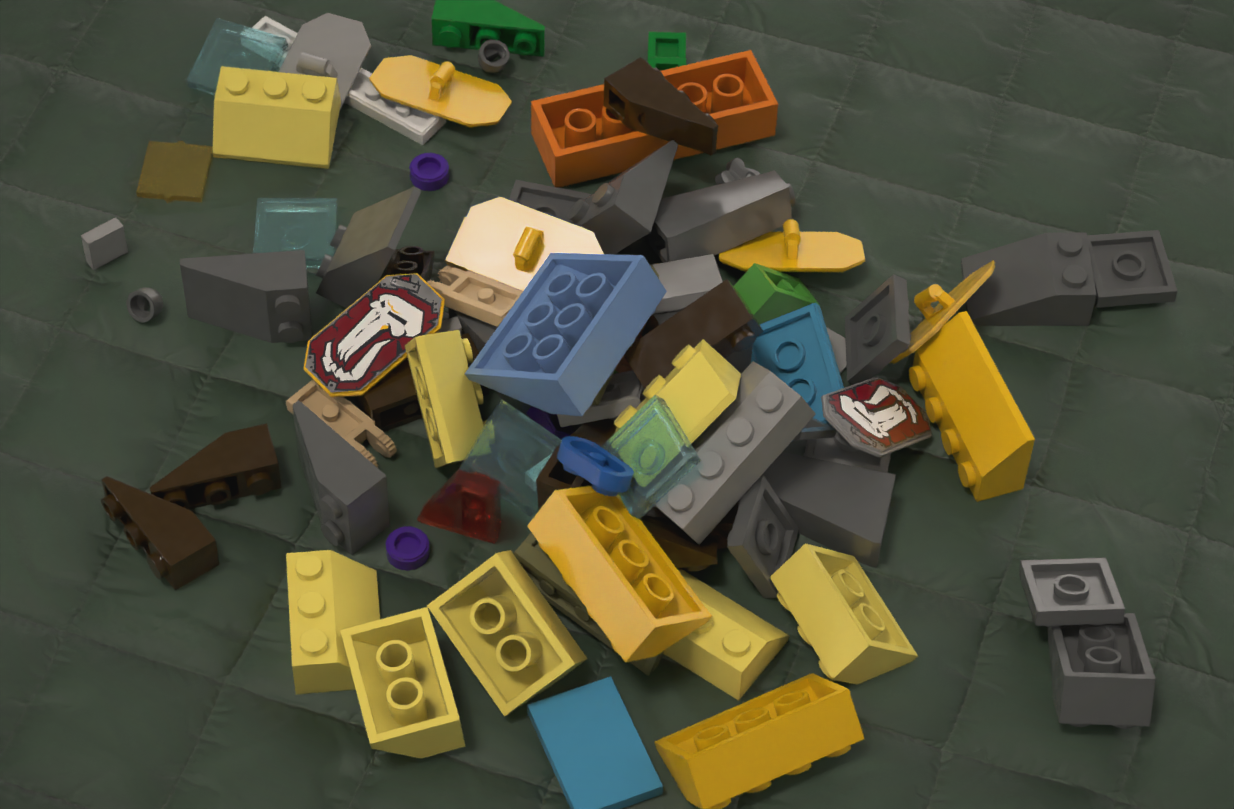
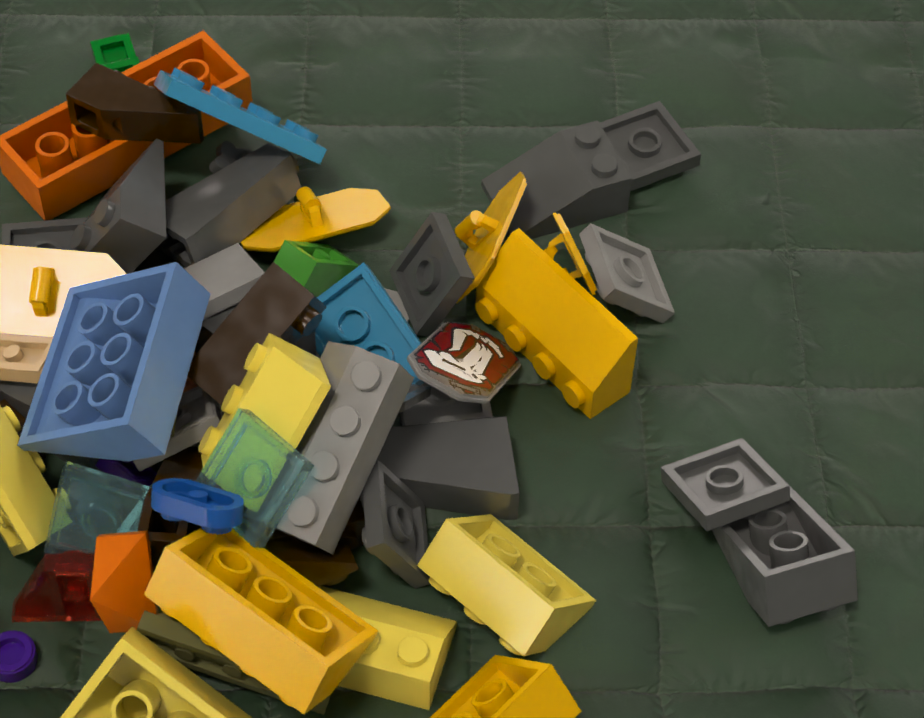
camera: 20 degrees left, 0 degrees up
none -> orange slope [90,530,159,633]
none -> dark azure plate [153,67,327,164]
none -> yellow shield [543,212,597,295]
none -> light grey plate [579,223,675,323]

